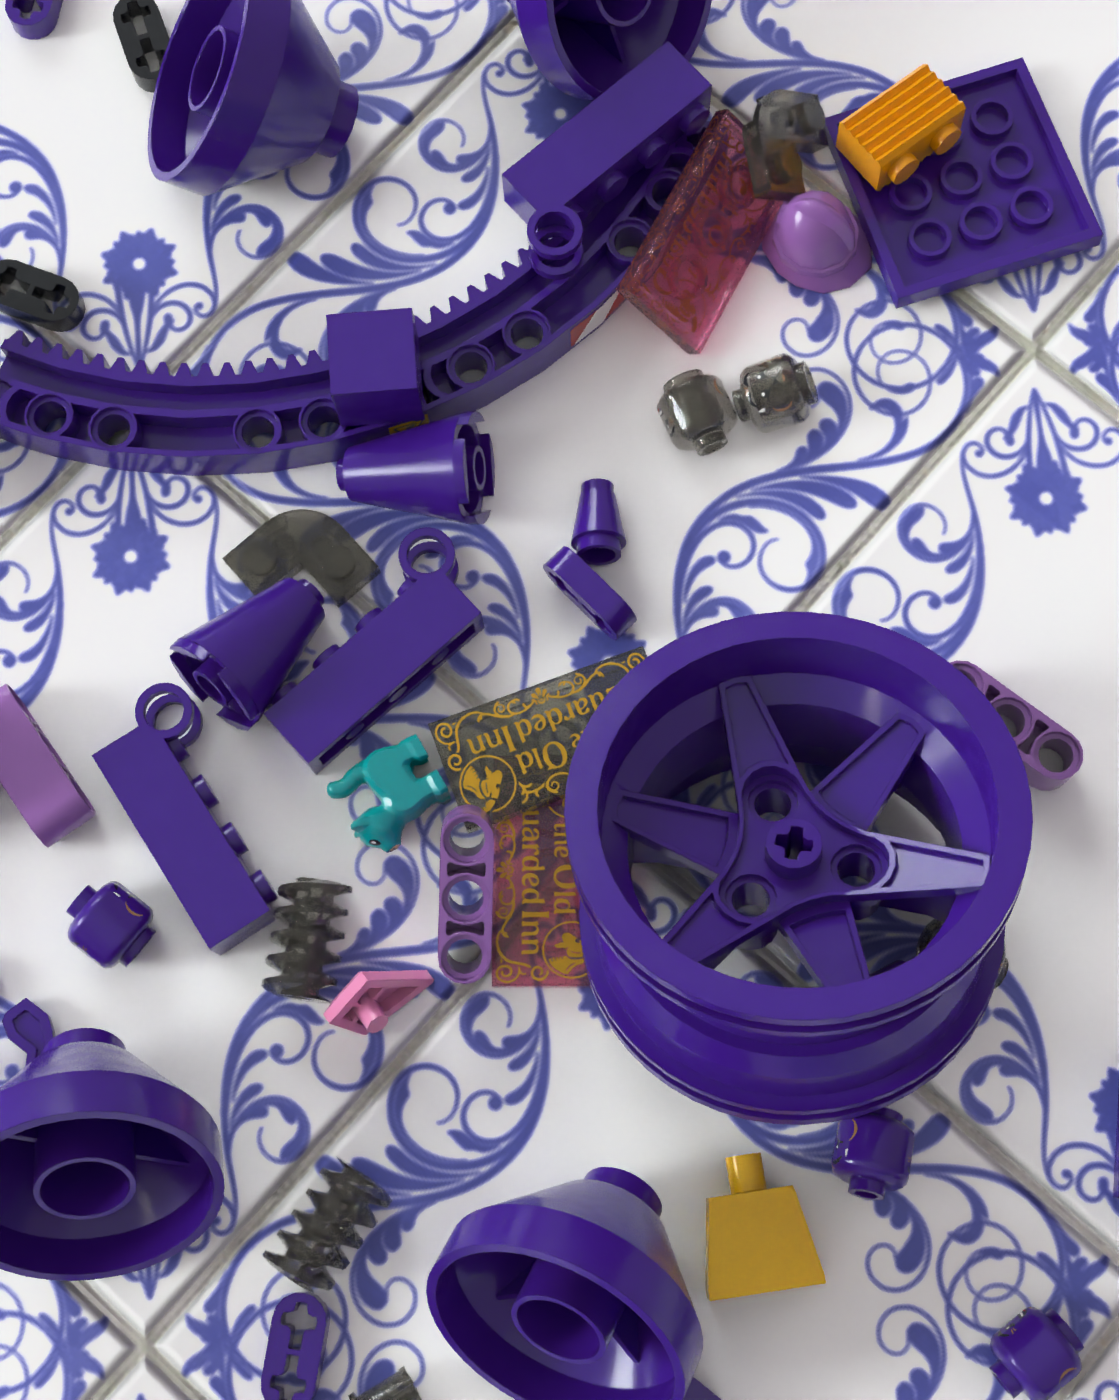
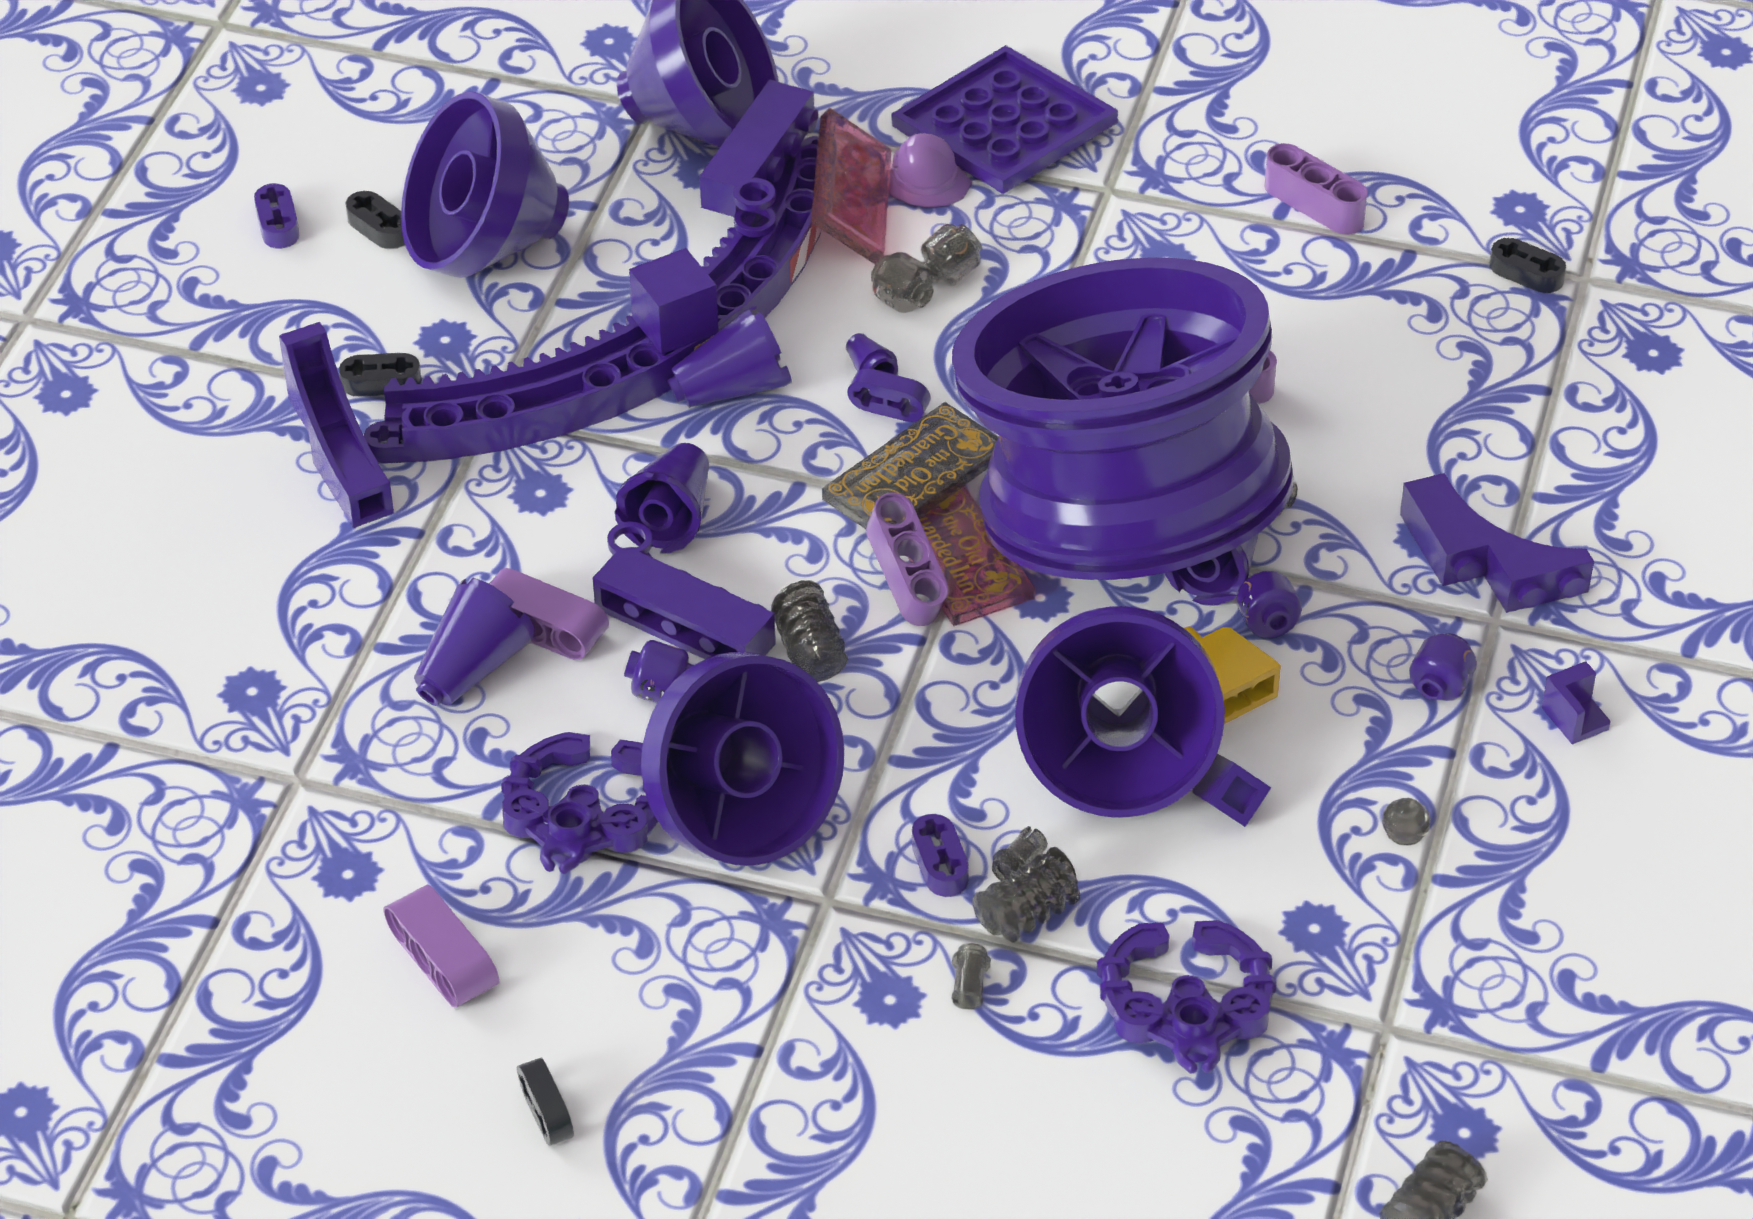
camera: 30 degrees left, 30 degrees down
clear smoke plate [222,509,381,608] -> none
clear smoke piece [262,1155,392,1293] -> none
dark purple hinge [263,527,485,775] -> none
bright pink piece [323,970,434,1035] -> none
teal animal [327,734,451,853] -> none
clear smoke plate [742,89,829,201] -> none
light orange brick [835,64,966,191] -> none

